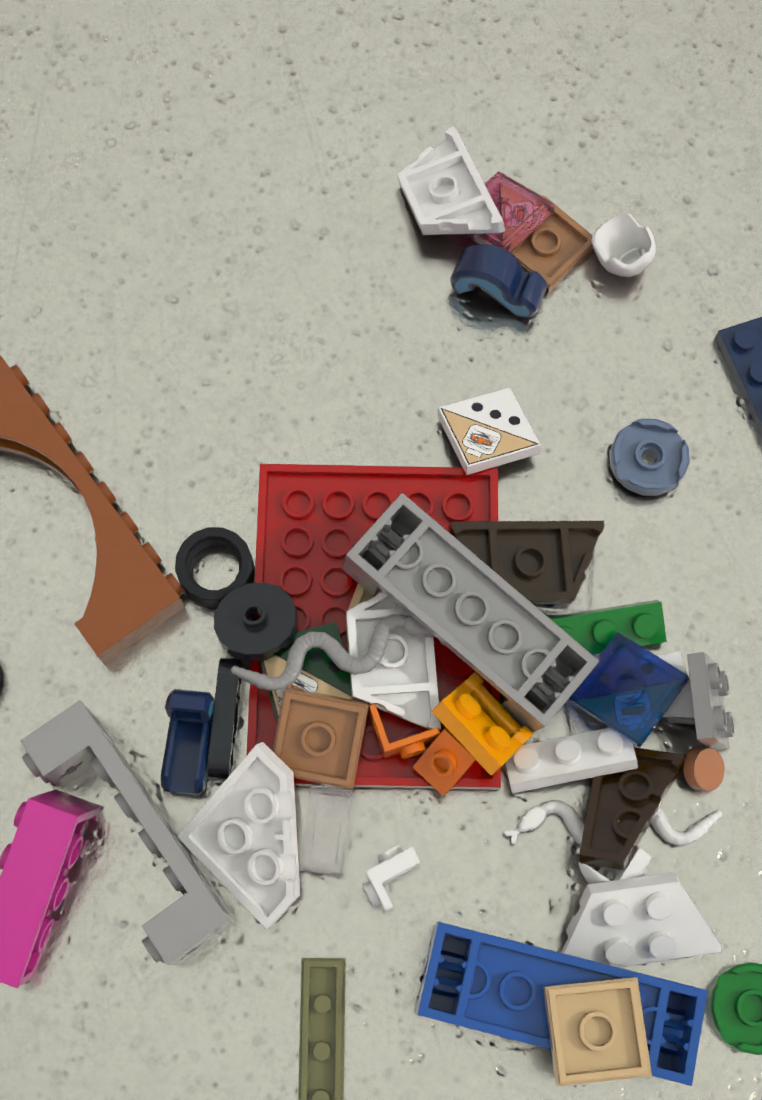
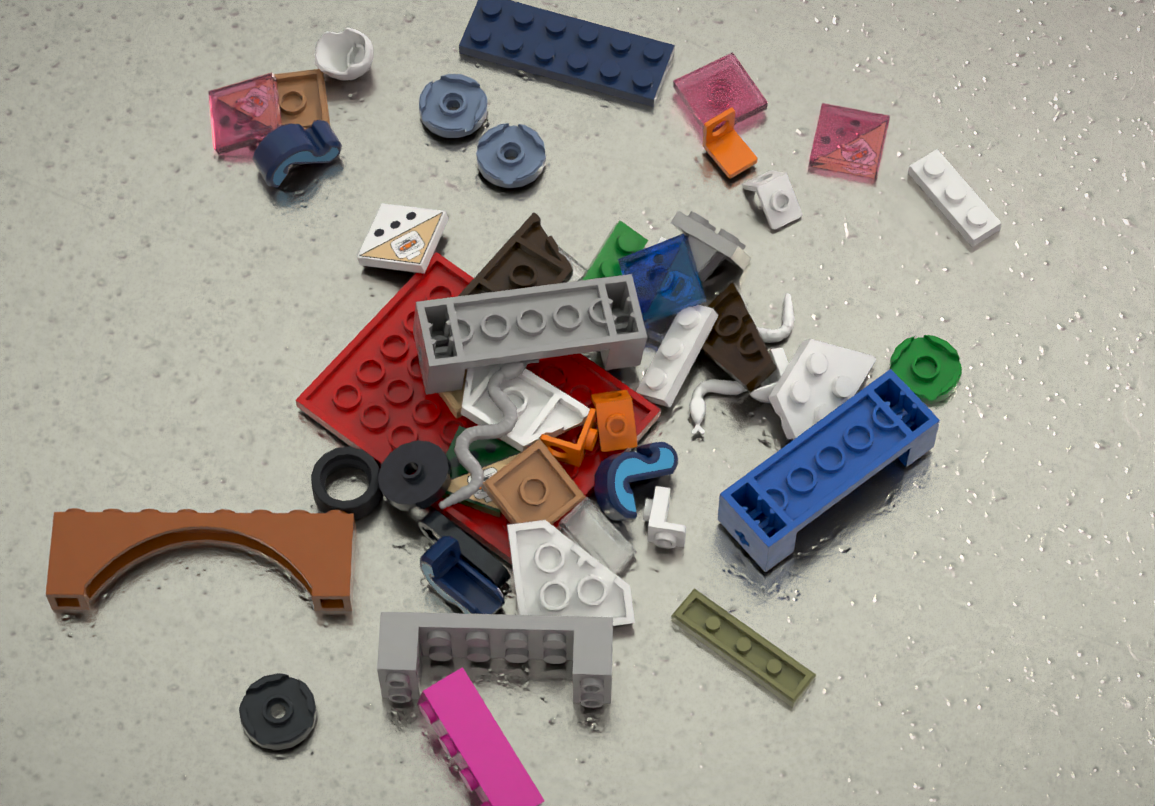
camera: 50 degrees left, 10 degrees down
white wing [397,126,505,235] -> none
light orange plate [431,672,534,775] -> none
tan tile [543,977,652,1086] -> none
nougat tile [683,748,725,791] -> none
none -> sand blue plate [419,74,488,138]
none -> dark blue animal [594,442,678,521]

